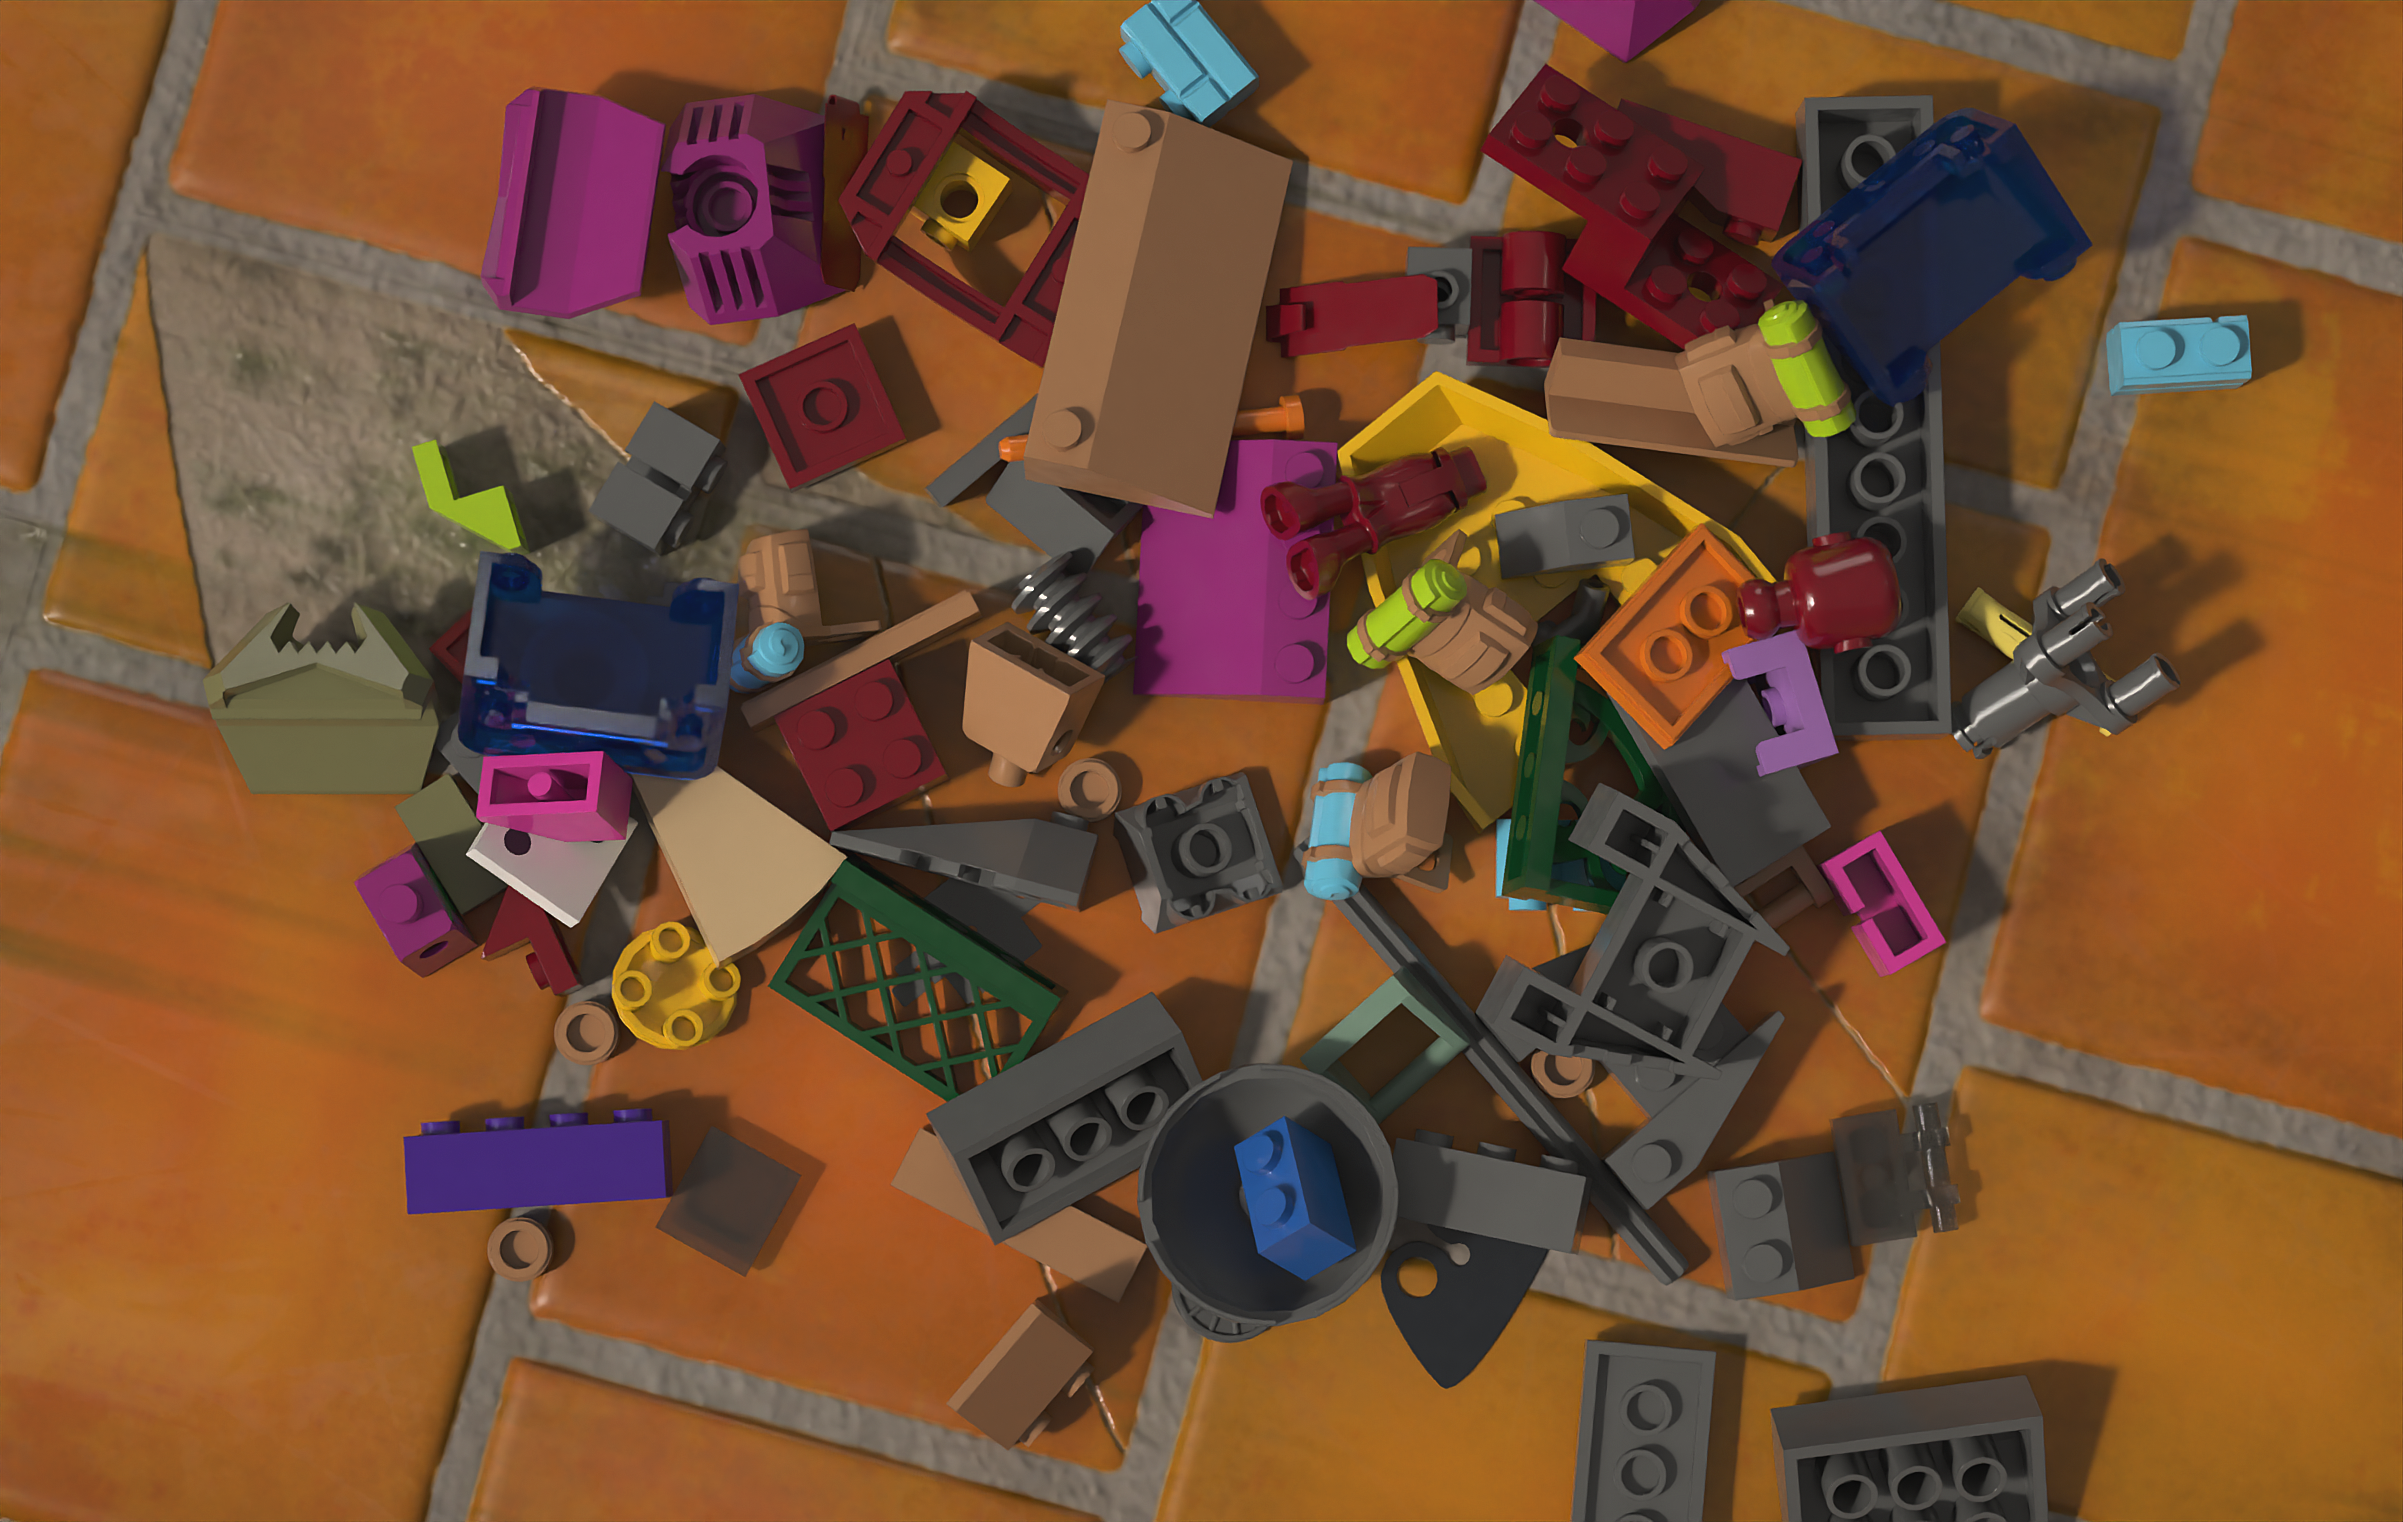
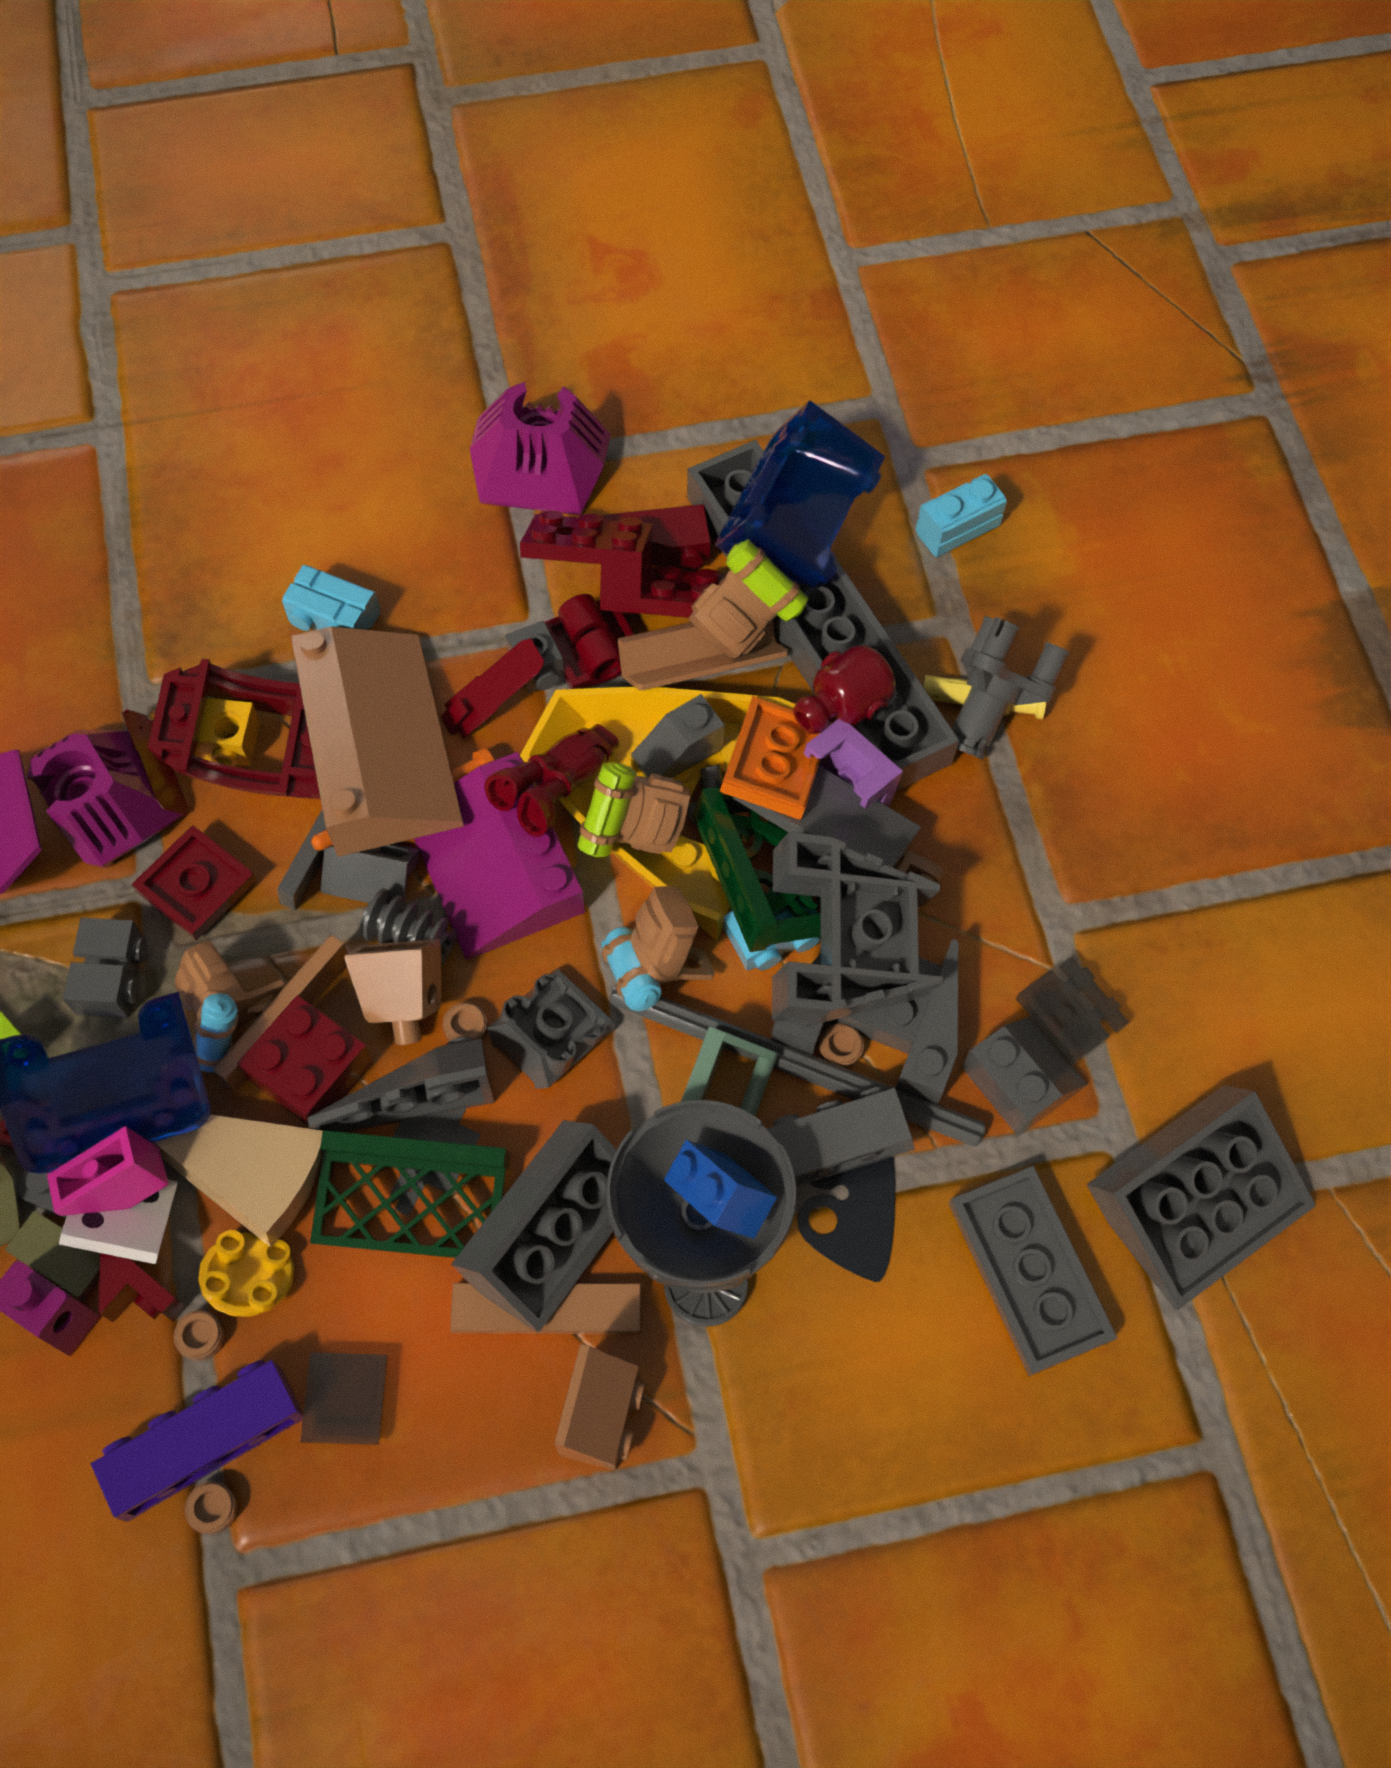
camera: 30 degrees left, 20 degrees down
dark pink piece [1816,831,1946,977] -> none

